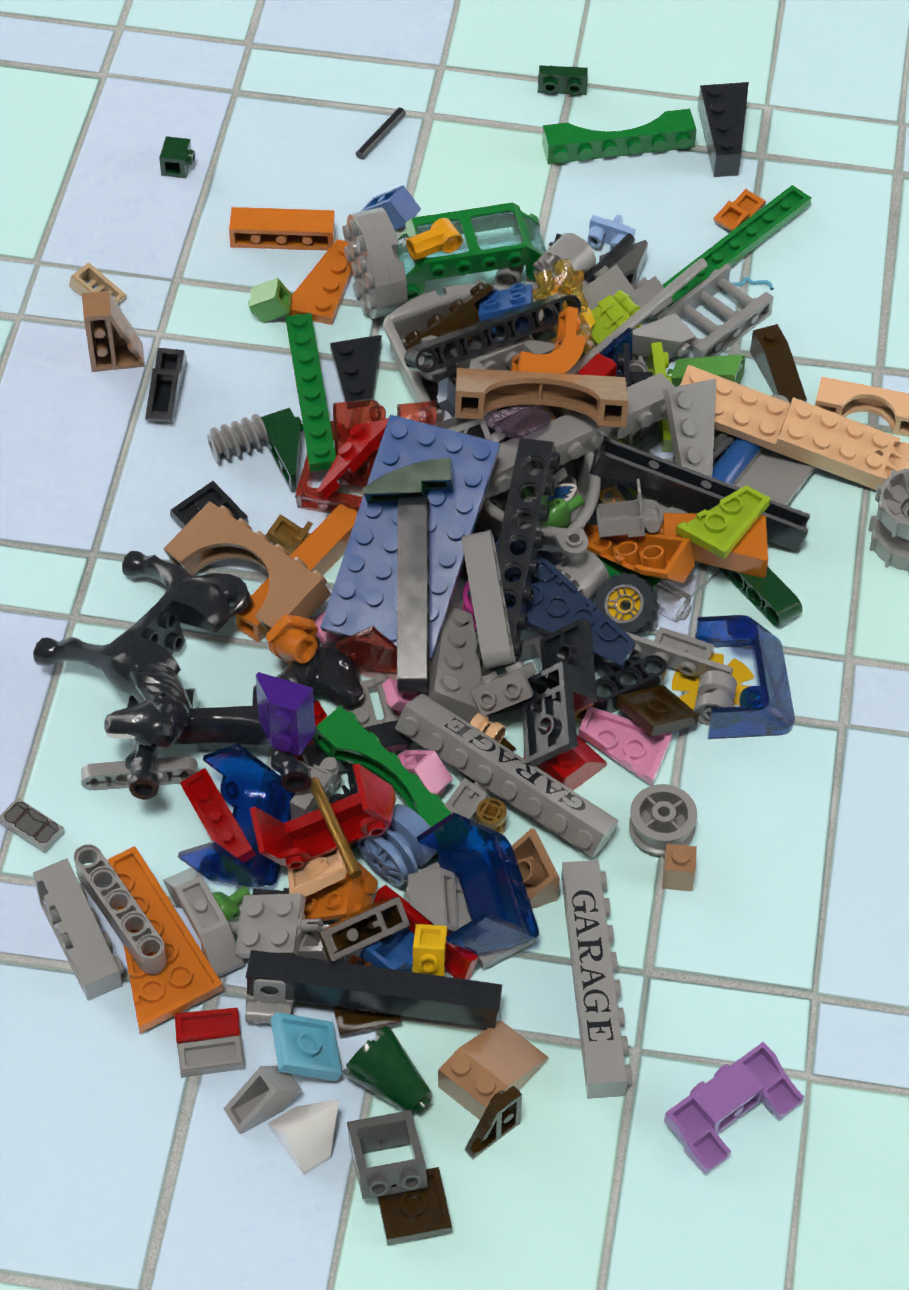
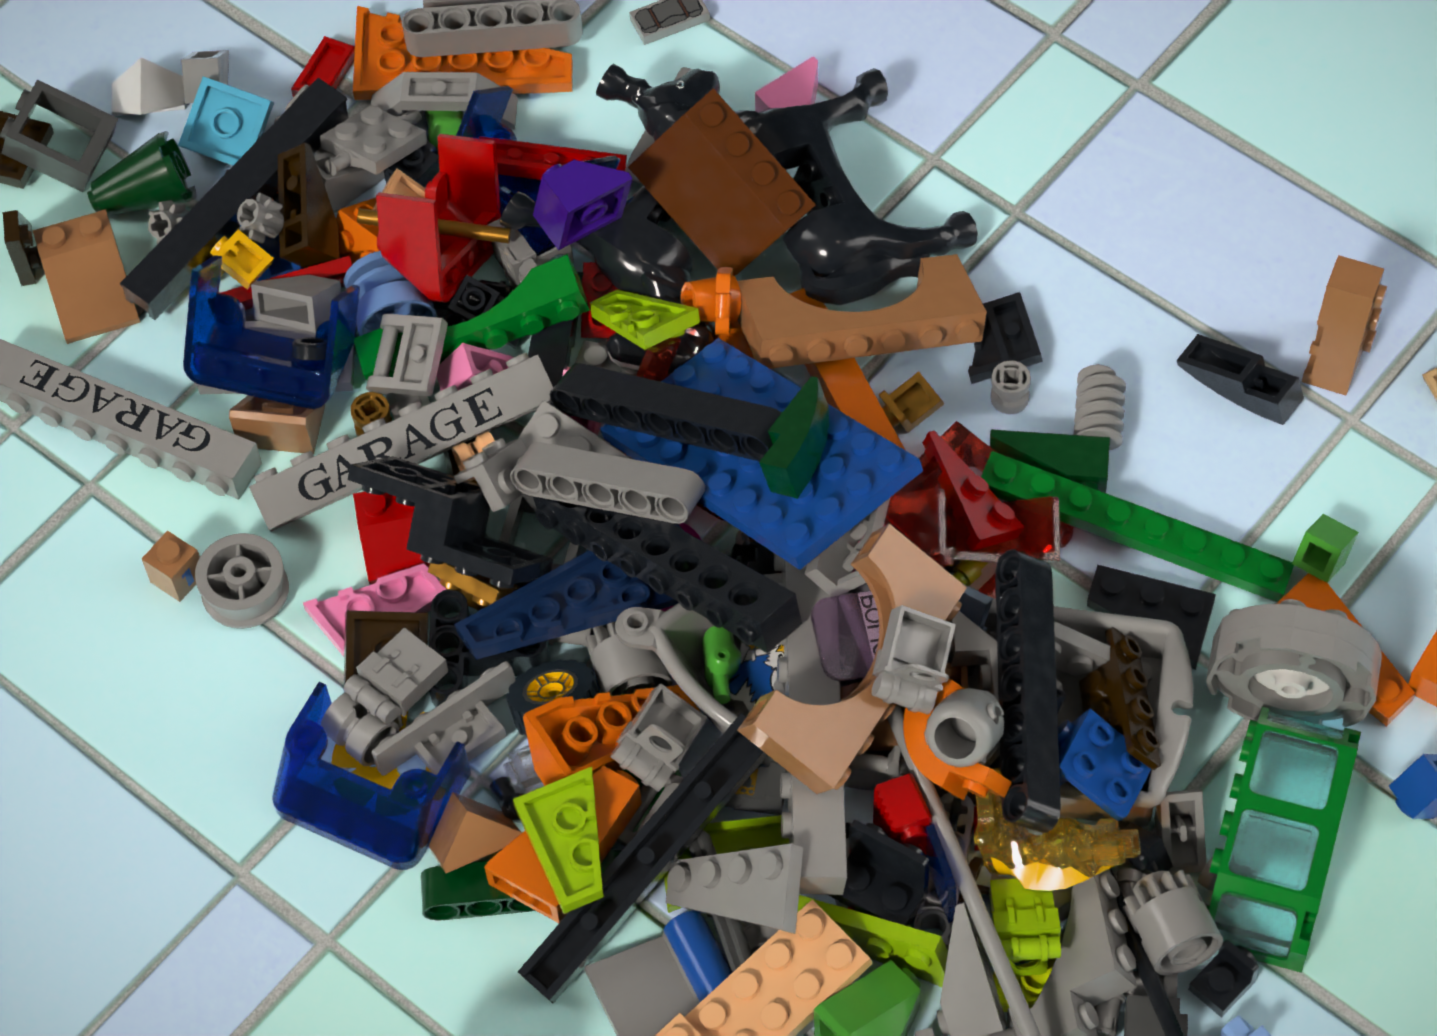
camera: 125 degrees right, 5 degrees up
light grey tile [177,1036,245,1078] -> none
light orange piece [406,218,463,260] -> none
none -> light grey gear [148,200,189,244]
none -> light grey gear [237,193,284,244]
none -> black tile [292,337,331,360]
none -> light grey piece [343,628,448,729]
none -> light grey plate [366,314,448,397]
none -> medium nougat slope [429,792,522,873]
none -> black arm [489,777,524,822]
none -> lime wing [589,290,700,350]
none -> reddish brown slope [628,88,816,276]
none -> bright pink slope [755,56,818,113]
none -> light grey piece [871,605,956,715]
none -> light grey piece [924,688,1004,768]
none -> light grey wheel [990,361,1031,414]

